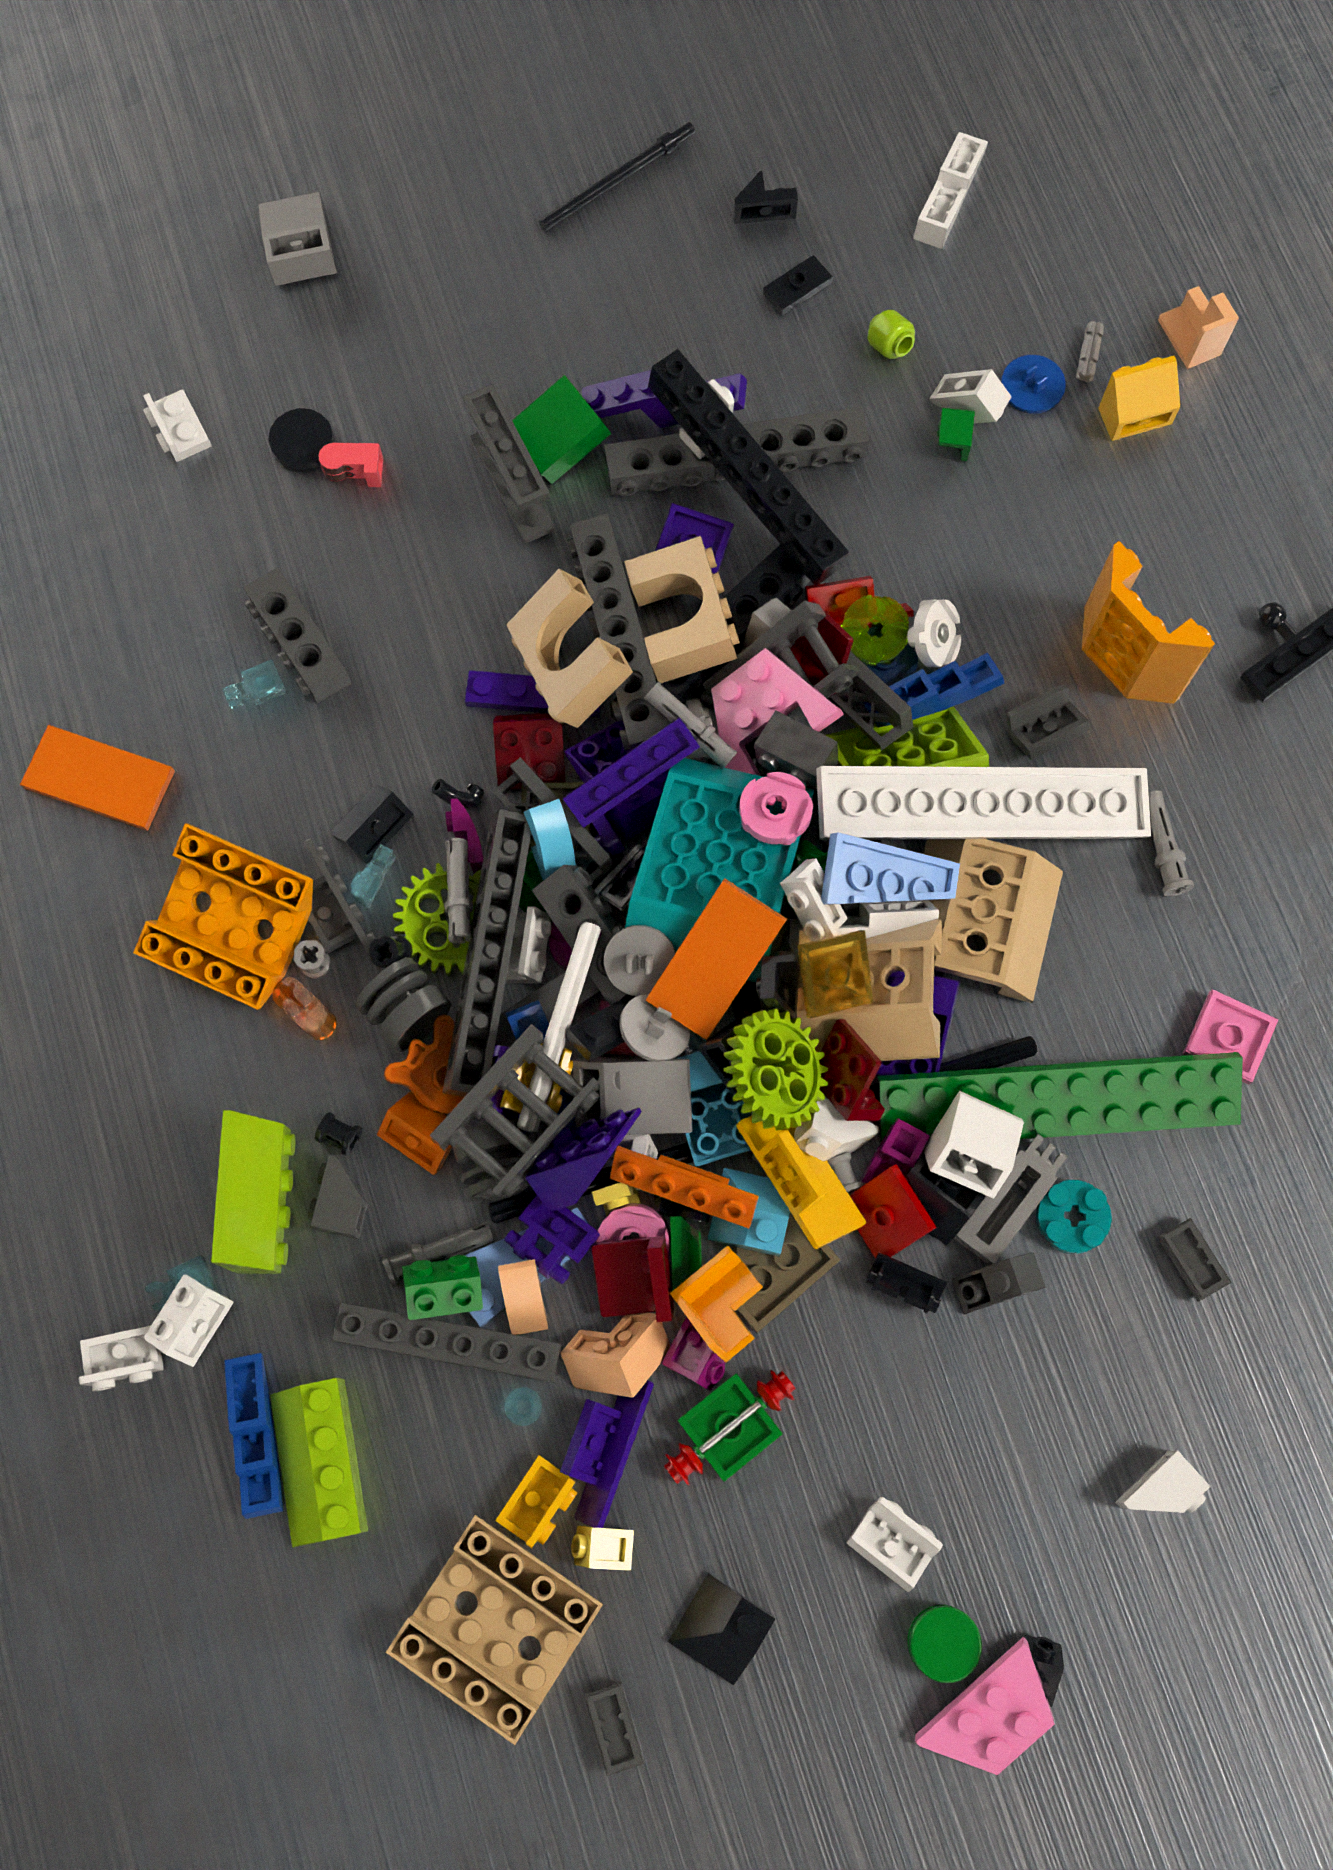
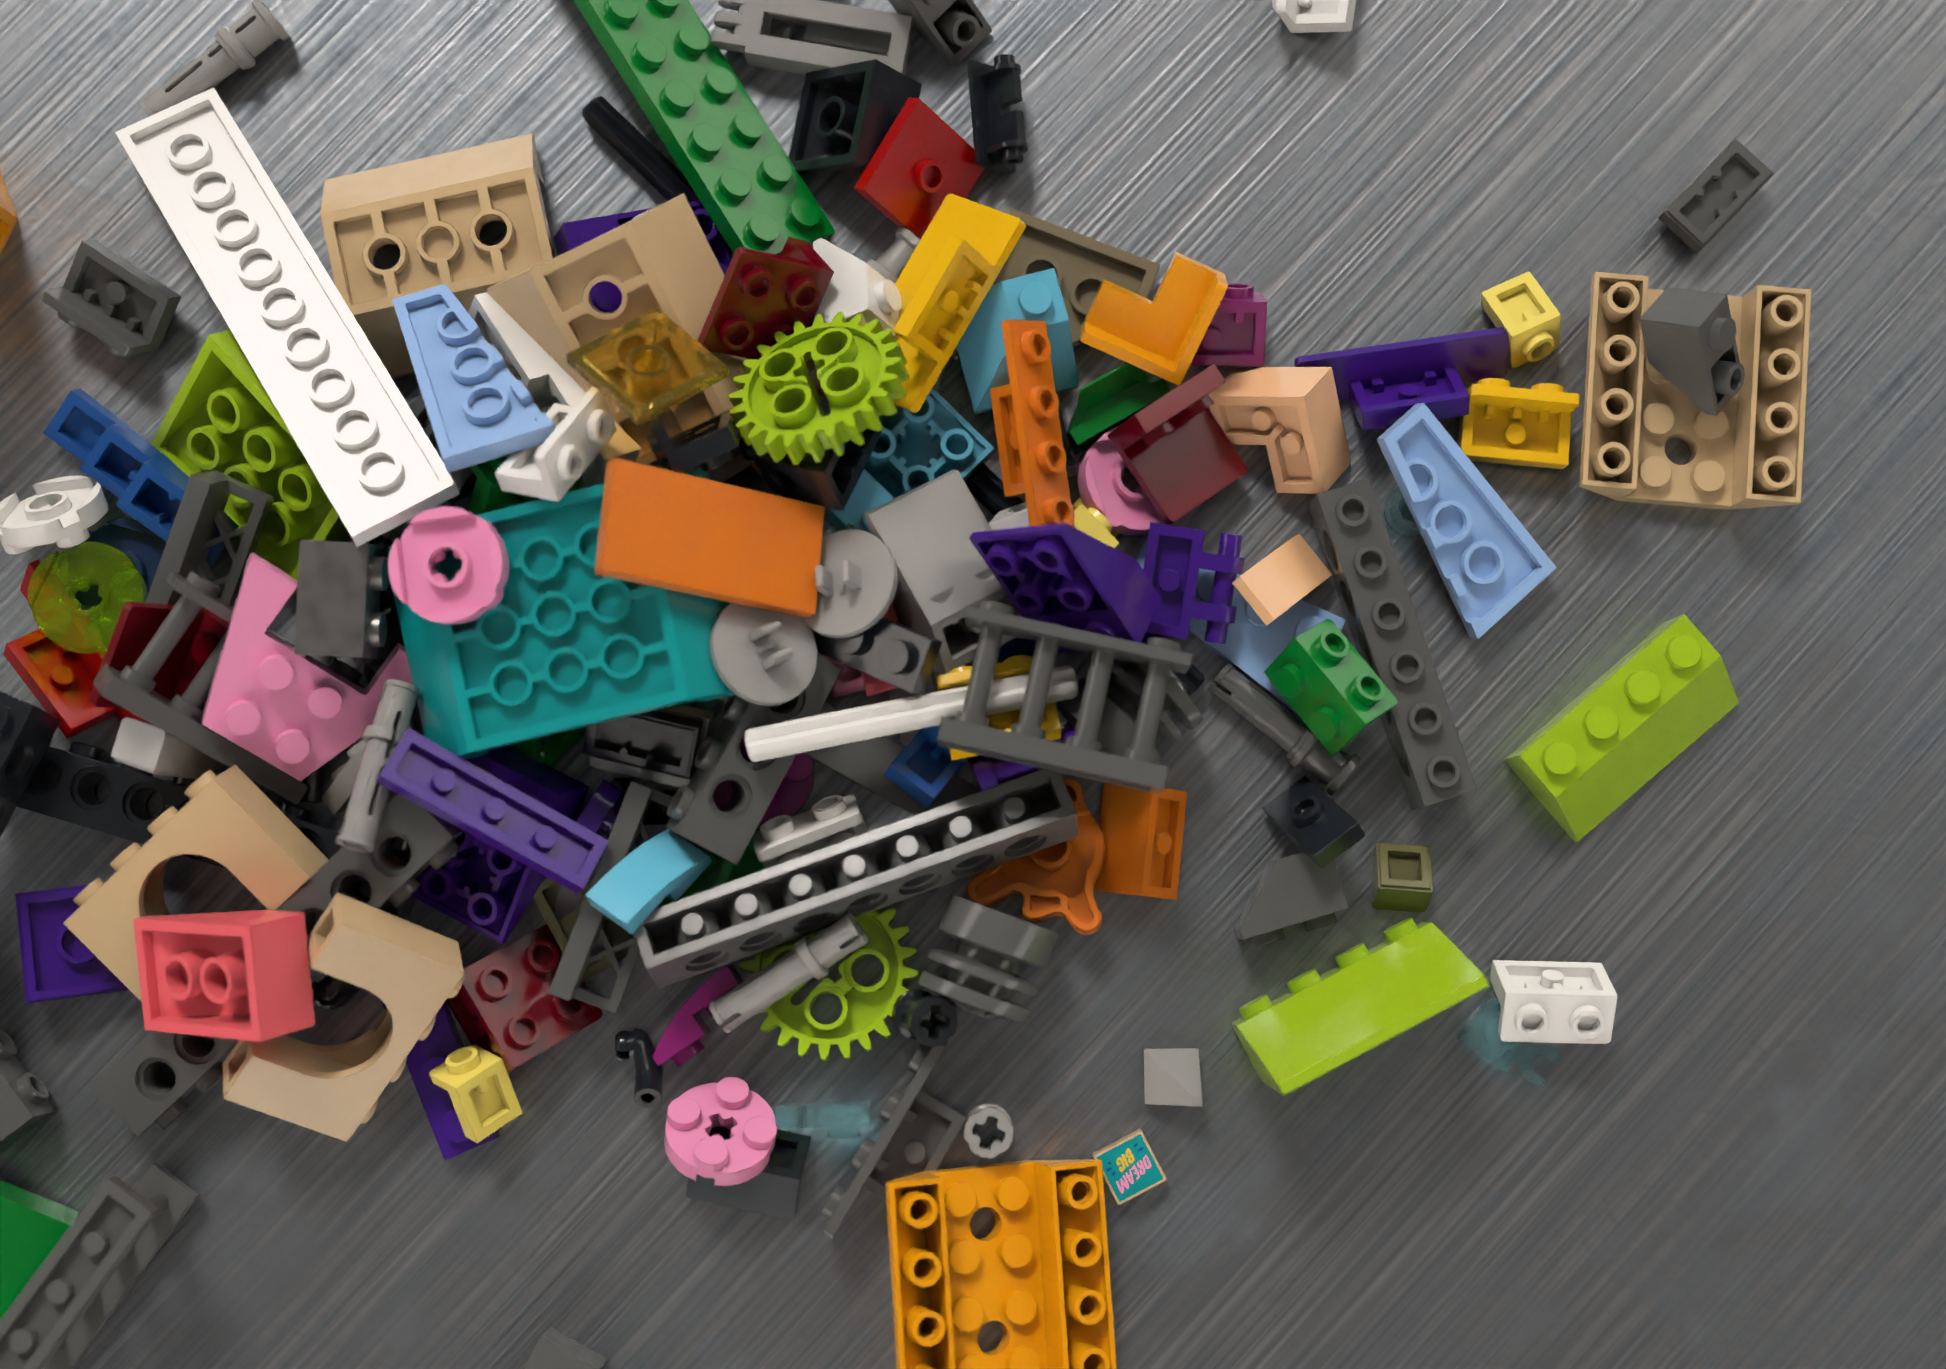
camera: 120 degrees left, 10 degrees up
white bracket [79,1326,164,1391] -> none
blue slope [224,1353,283,1519] -> none
clear orange piece [273,977,337,1040] -> none
black bush [314,1112,362,1156] -> none
green plate [664,1369,796,1486] -> none
black slope [668,1573,775,1685] -> none
magenta slope [860,1118,930,1183] -> none
white slope [923,1091,1024,1199] -> none
none -> coral slope [133,910,315,1042]
none -> light yellow bracket [429,1045,522,1143]
none -> bright pink plate [664,1077,777,1186]
none -> tile [1092,1129,1167,1206]
none -> light grey slope [1143,1048,1202,1106]
none -> black plate [1262,776,1366,869]
none -> olive slope [1372,842,1433,913]
none -> light blue wing [1376,403,1557,639]
none -> dark grey slope [1639,287,1745,416]

